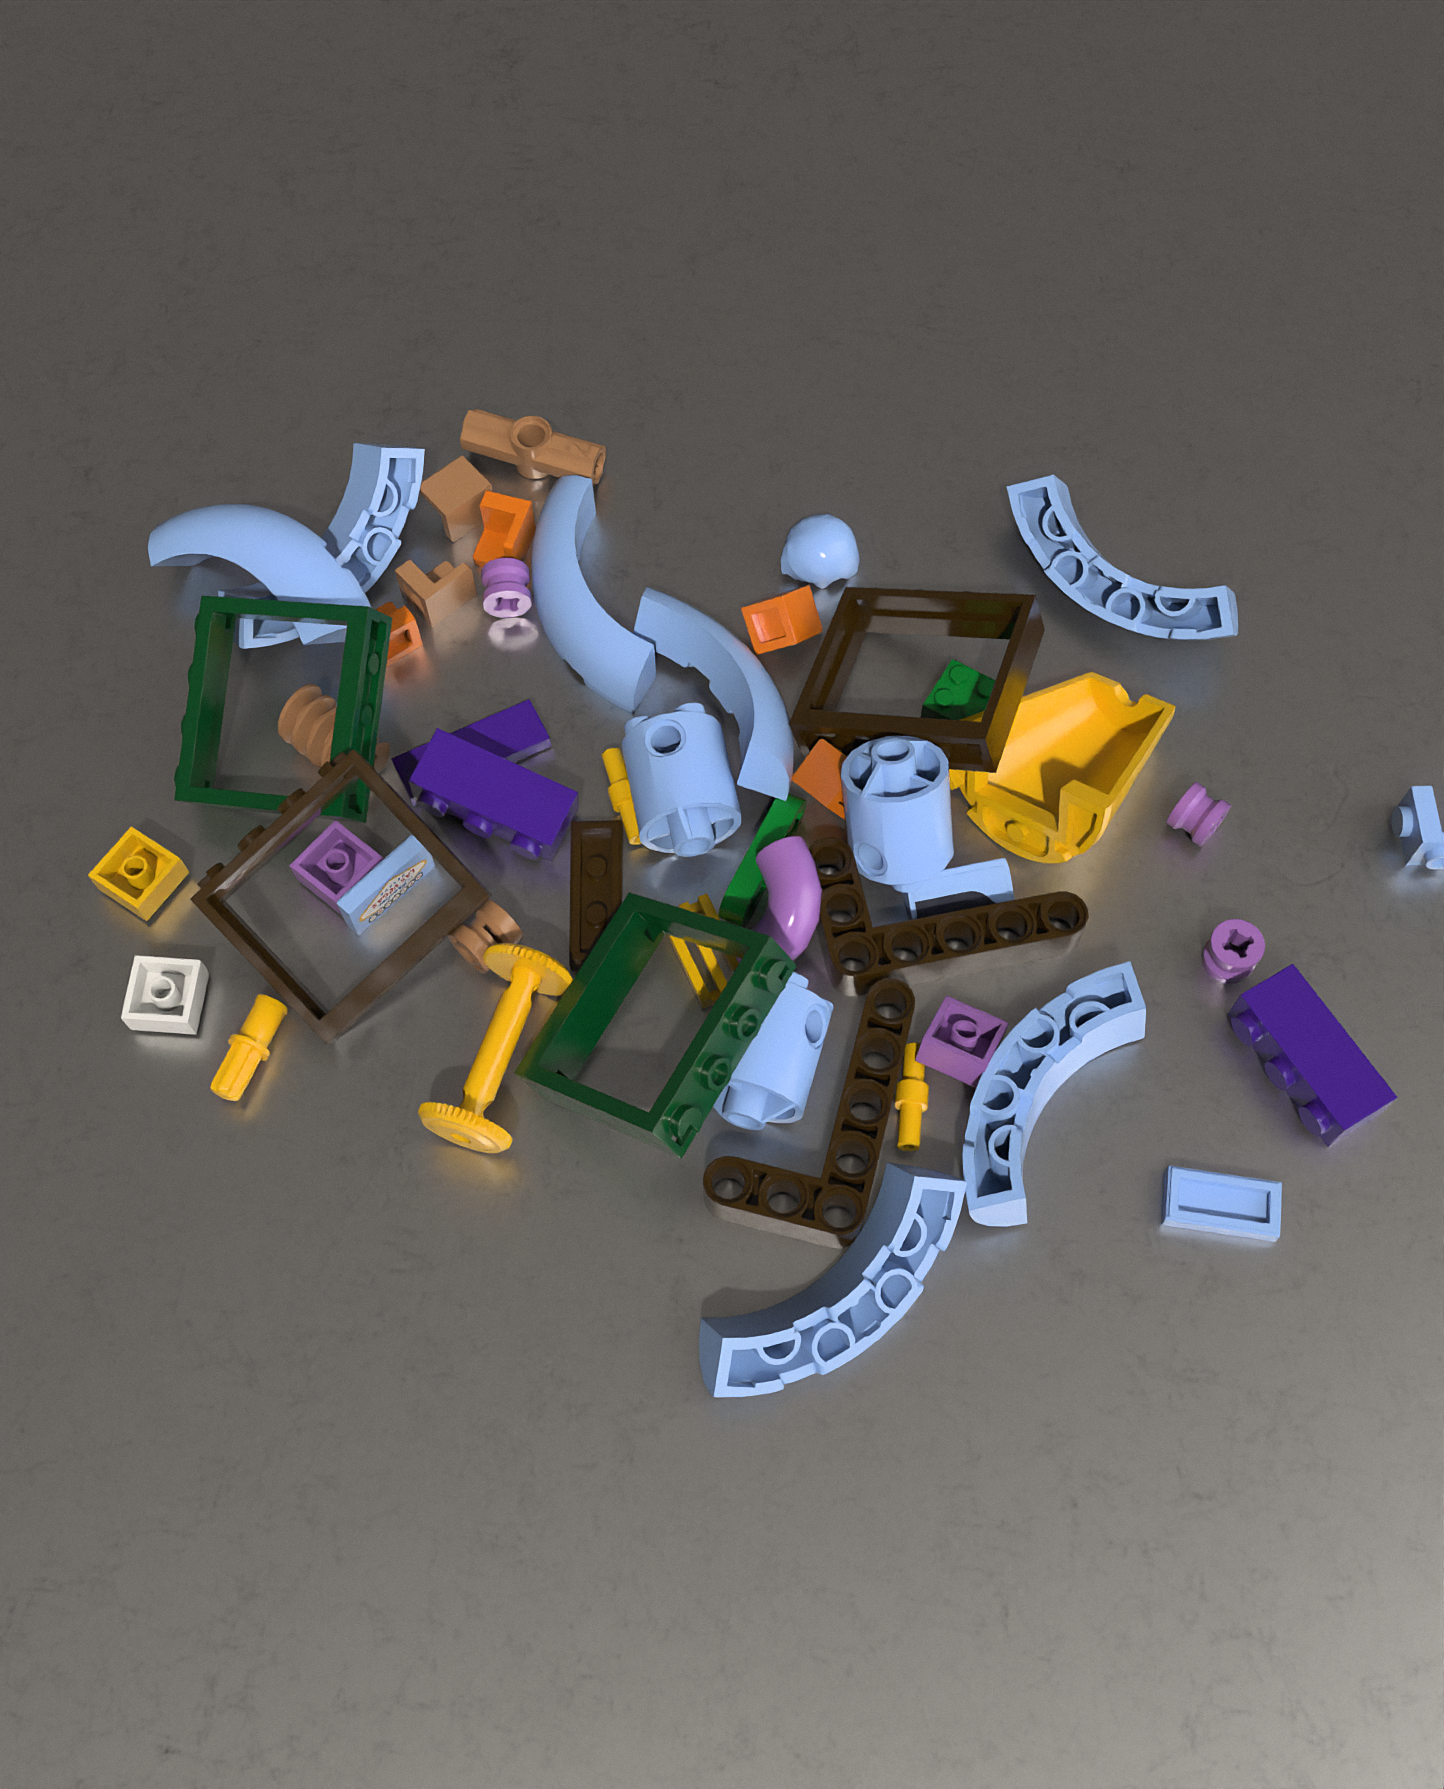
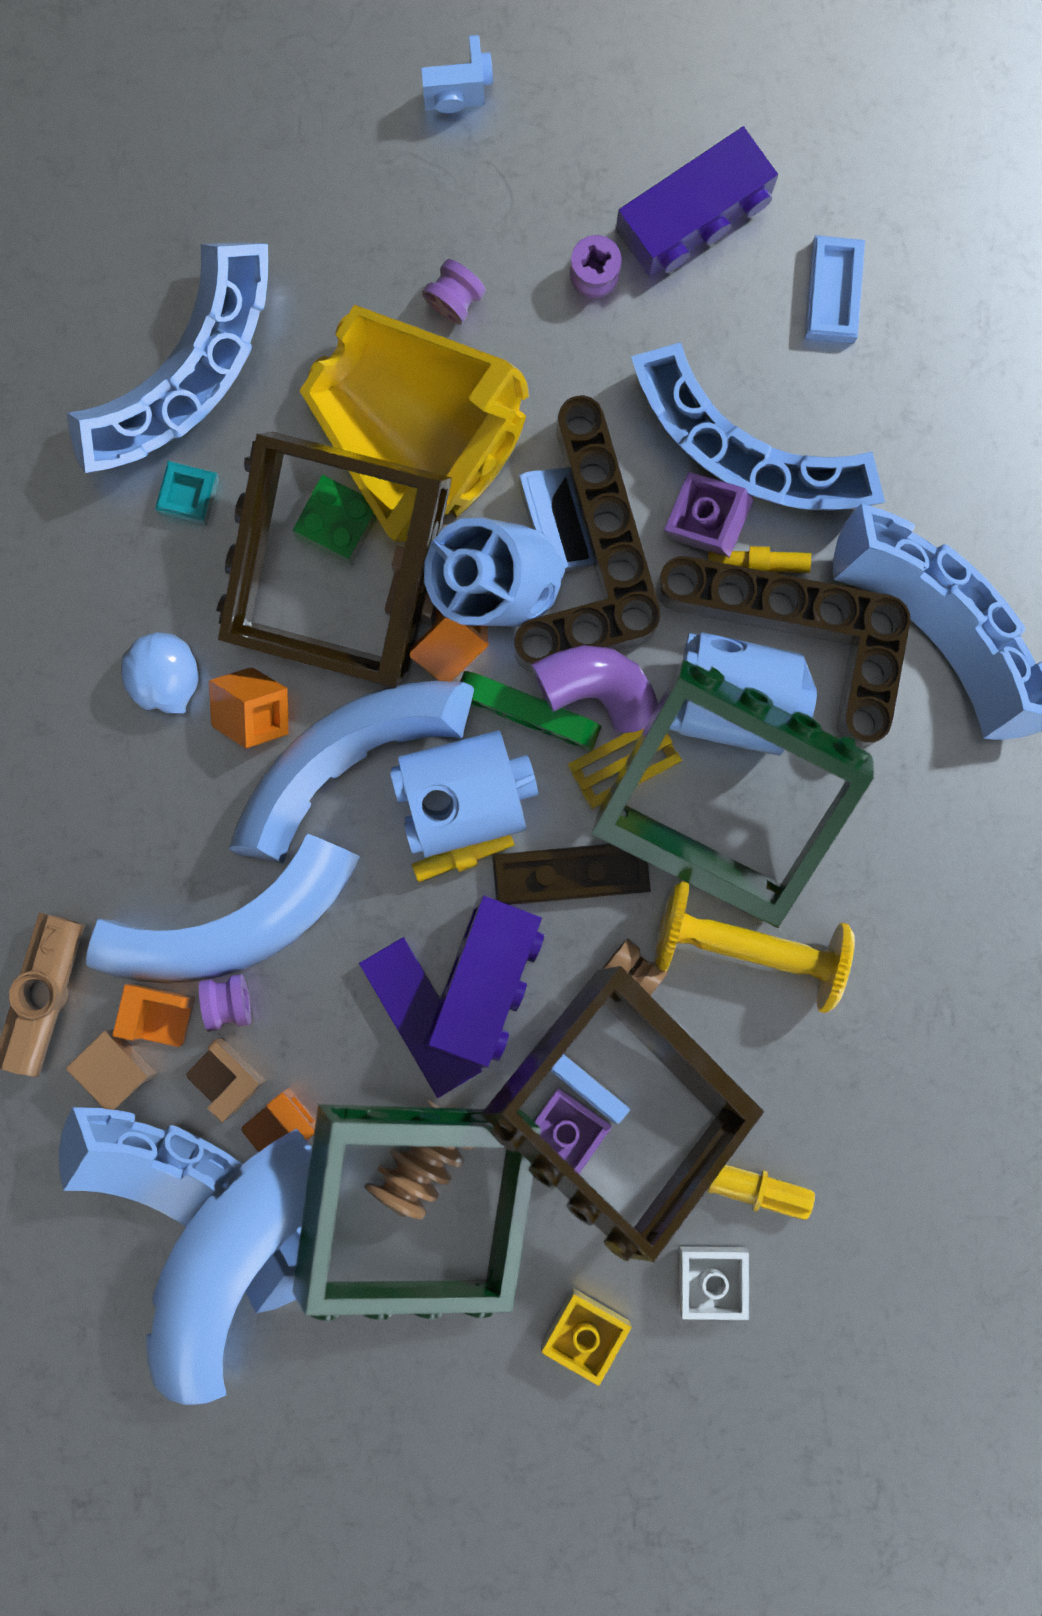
camera: 100 degrees left, 20 degrees up
none -> teal tile [155,461,220,525]

